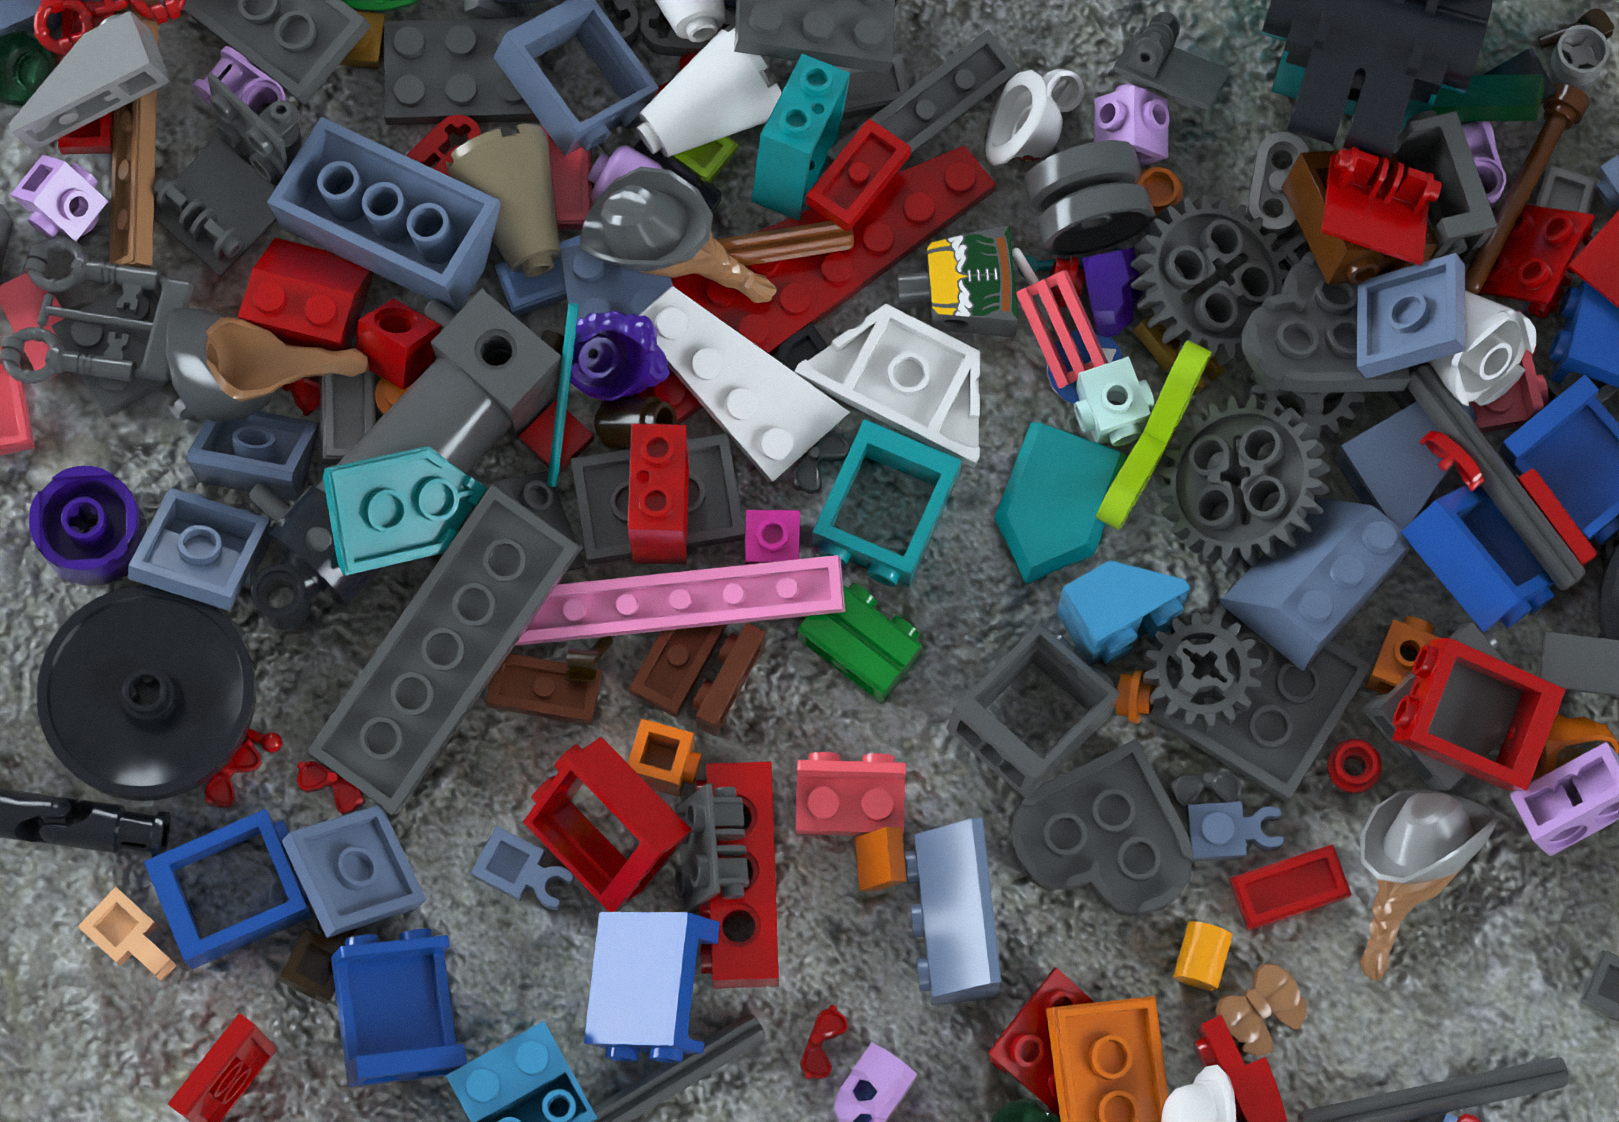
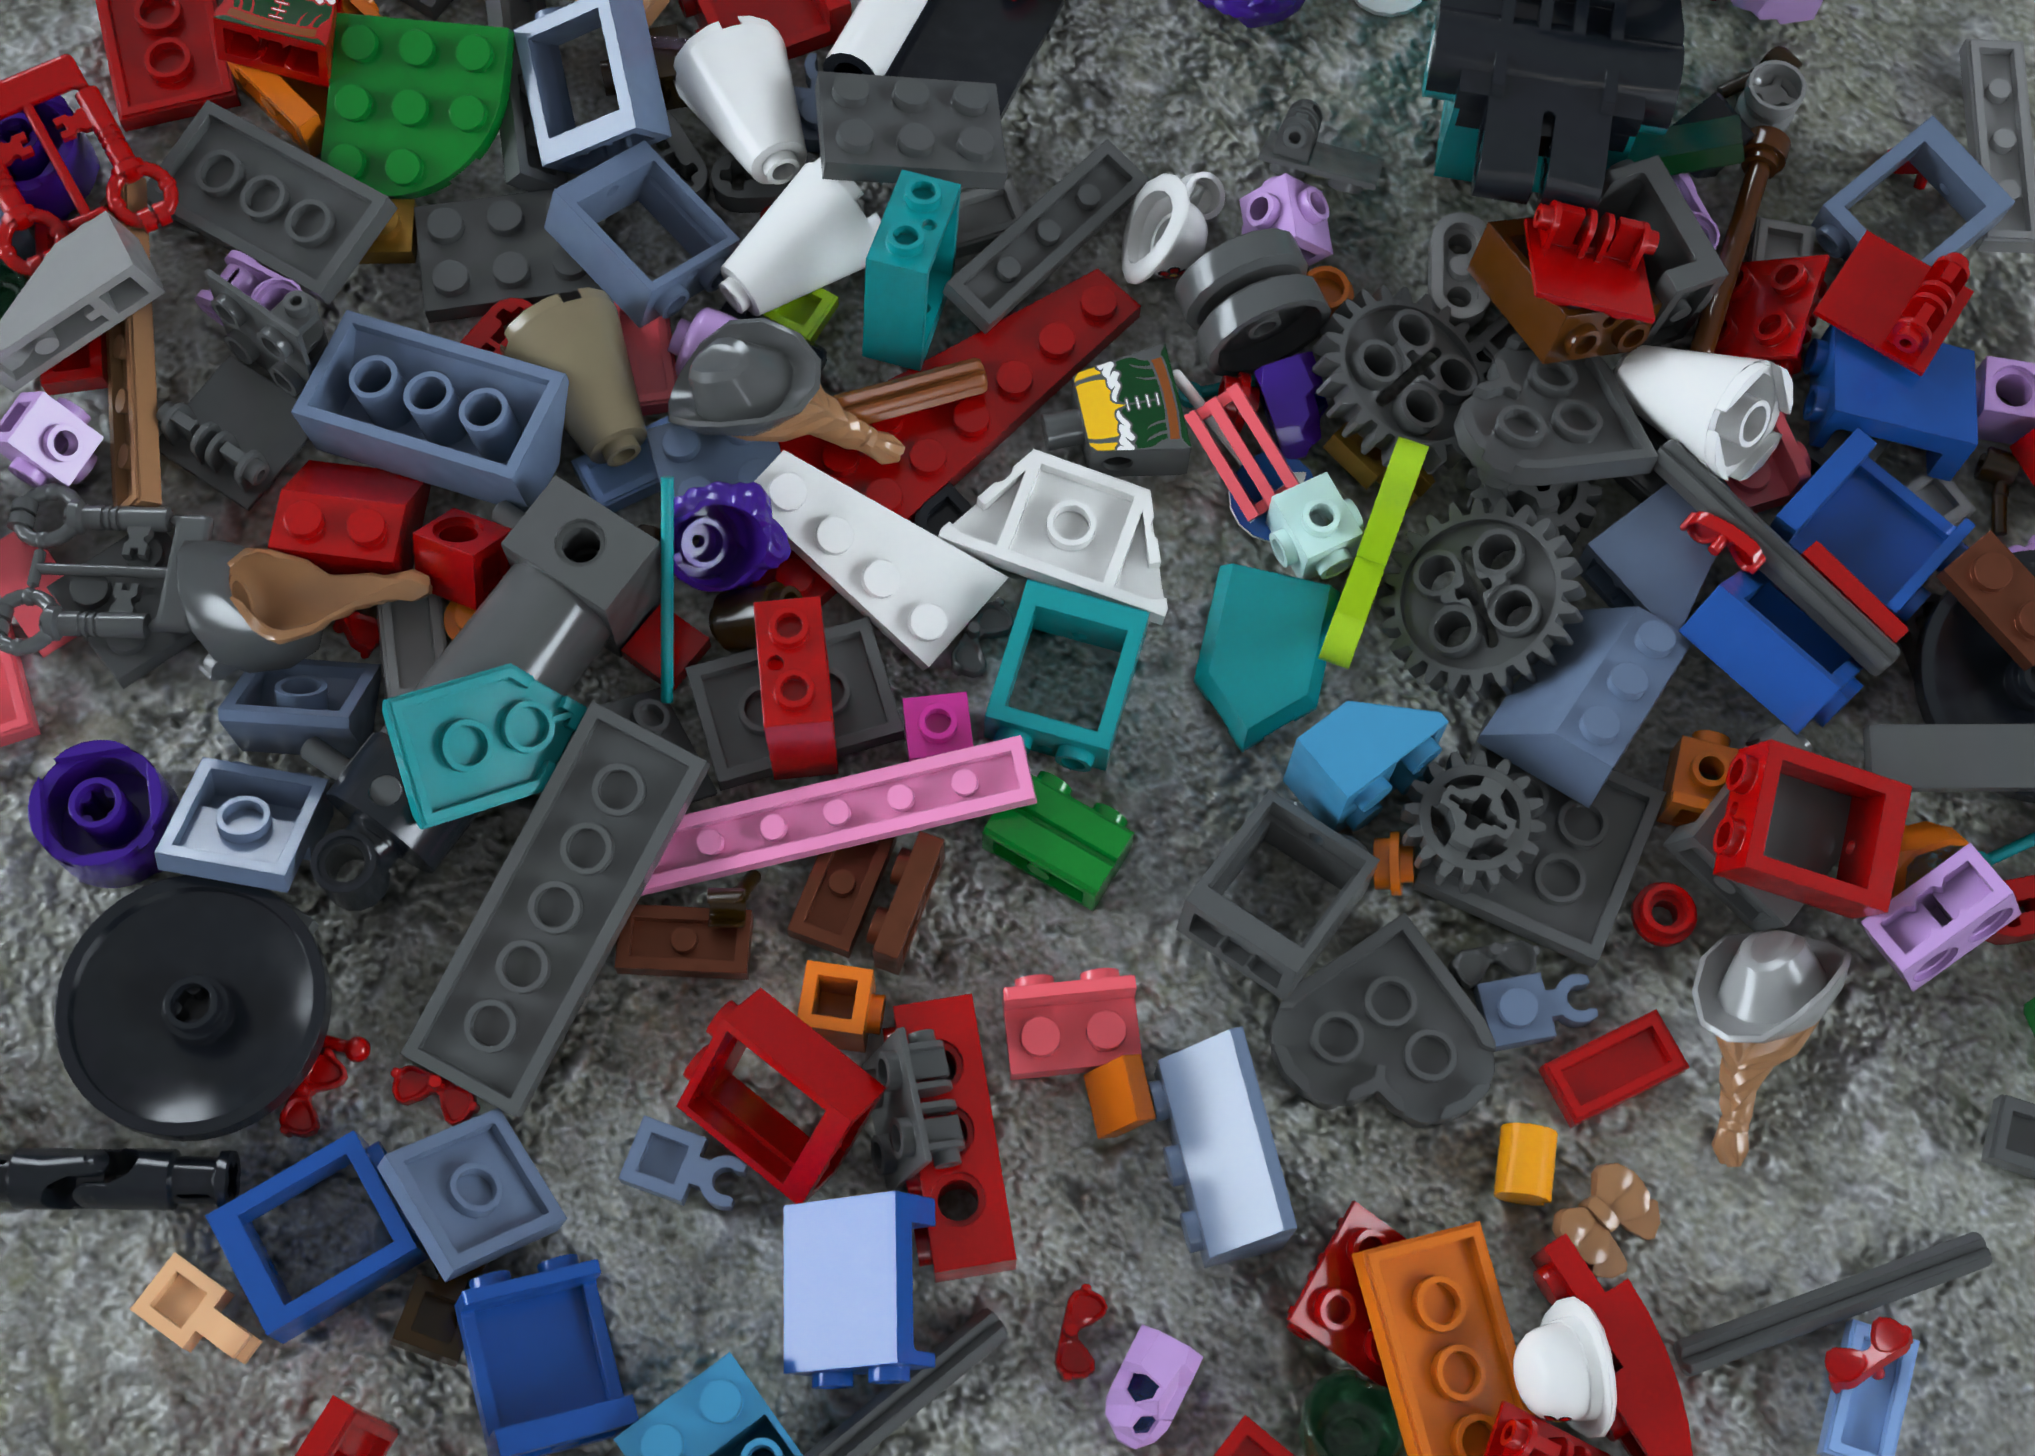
camera: 10 degrees left, 5 degrees down
red plate [806,118,911,232] -> none
sand blue plate [1357,253,1465,379] -> none

